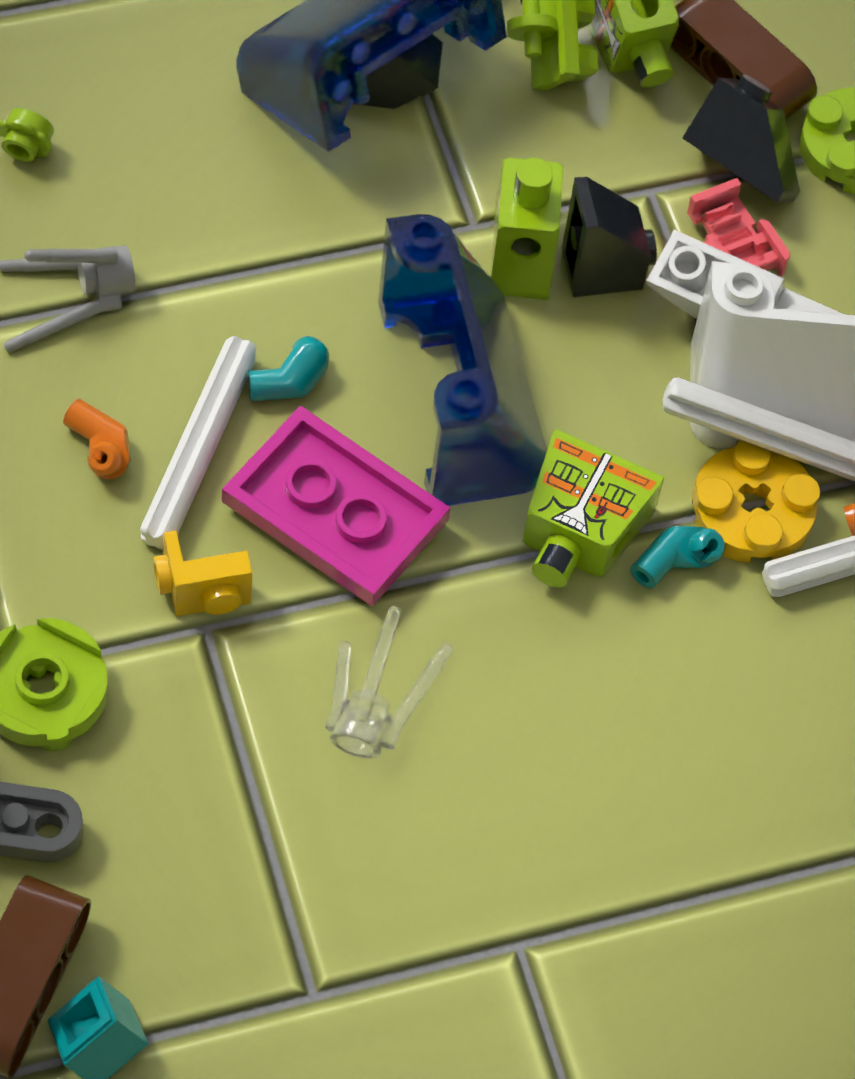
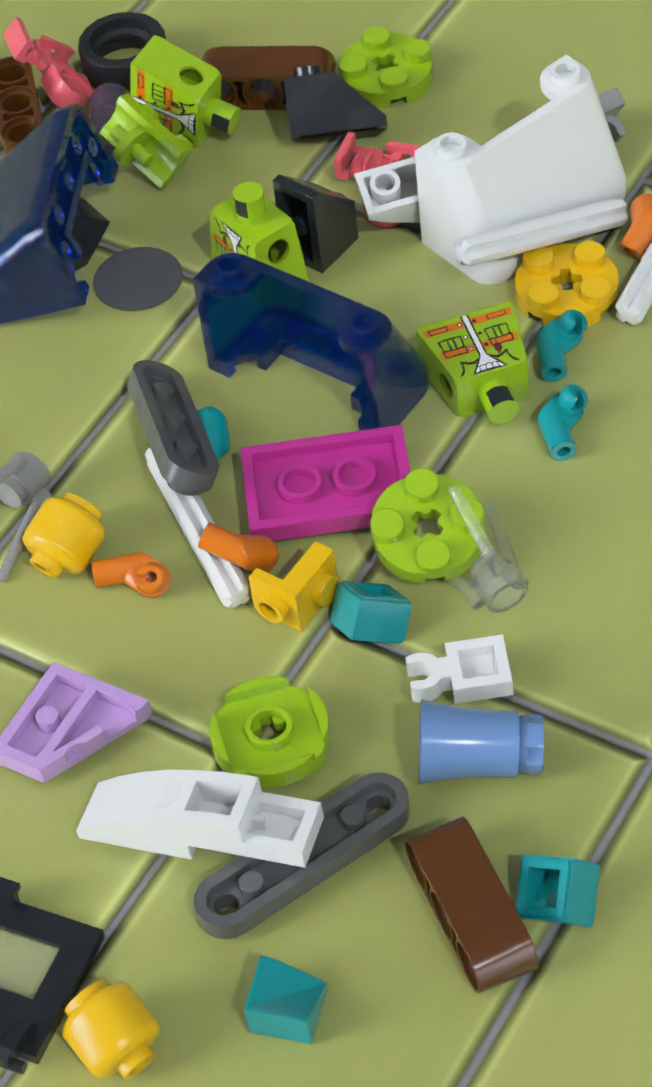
camera: 30 degrees left, 10 degrees down
none -> yellow head [23,492,106,579]
none -> dark grey sticker [93,247,183,311]
none -> dark grey plate [127,360,220,496]
none -> orange arm [198,522,279,573]
none -> teal slope [330,580,412,644]
none -> lime plate [370,468,484,583]
none -> white plate [405,634,513,704]
none -> medium blue plant [419,699,544,784]
none -> teal arm [538,384,589,461]

